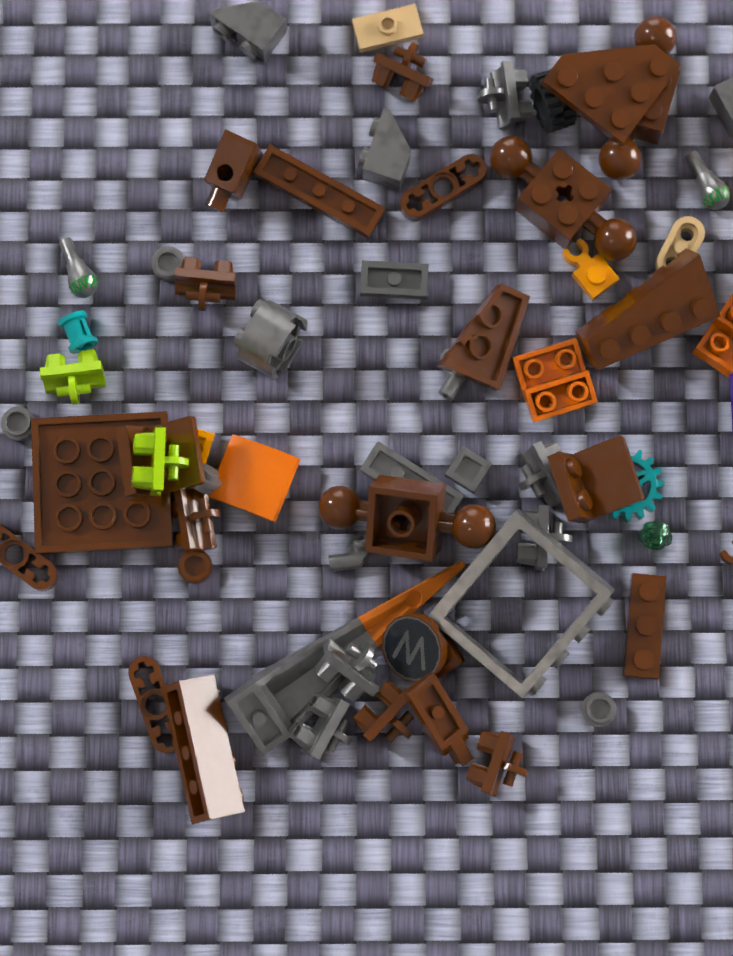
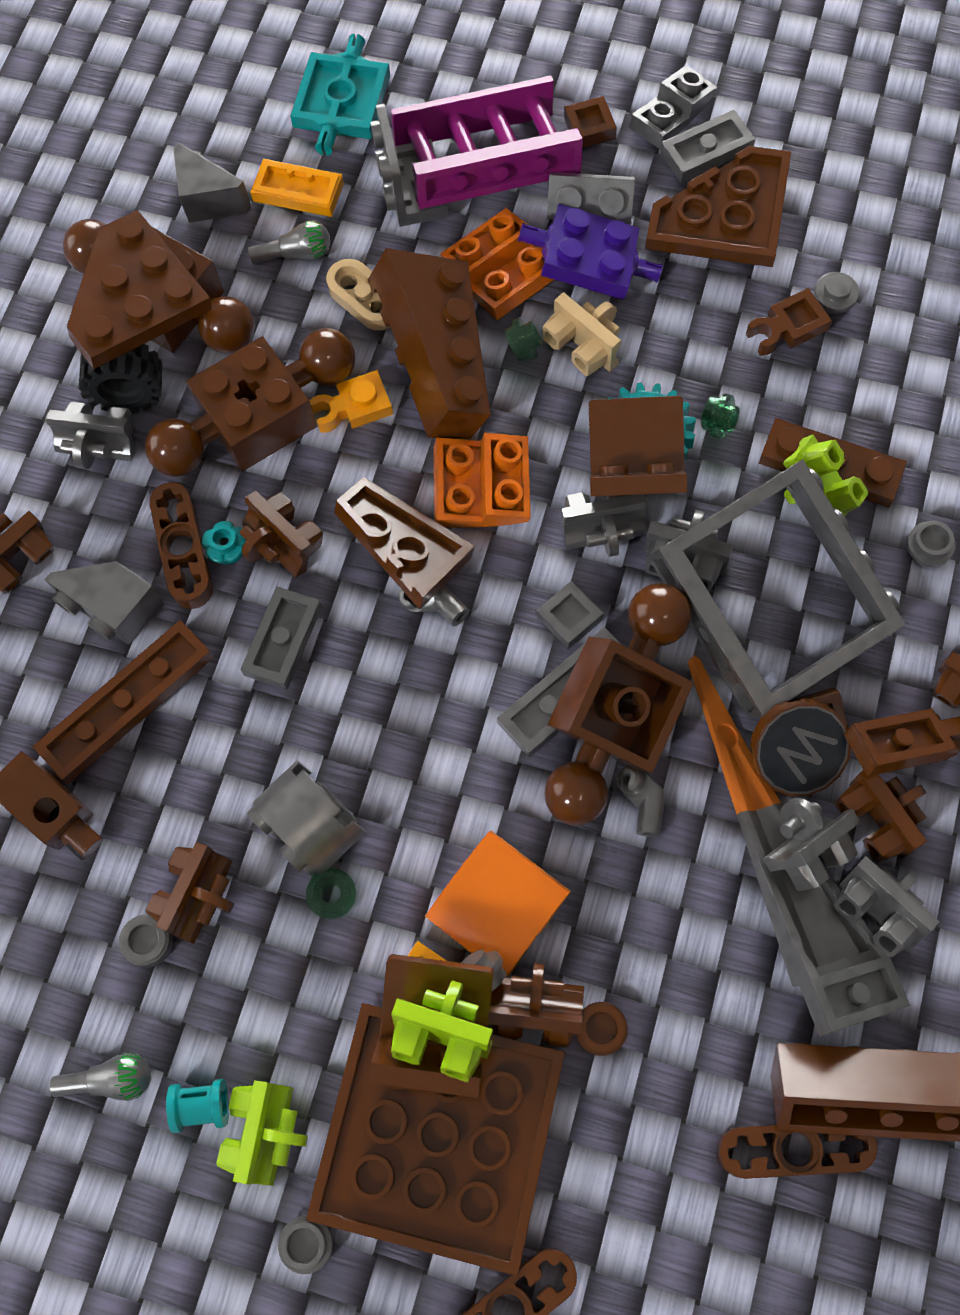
camera: 65 degrees left, 10 degrees down
none -> teal plate [202,521,246,565]
none -> reddish brown hips [240,491,323,578]
none -> clear green plate [306,868,357,920]
none -> clear green plate [505,317,542,361]
none -> tan hips [542,292,621,376]
none -> lime hips [783,435,868,517]

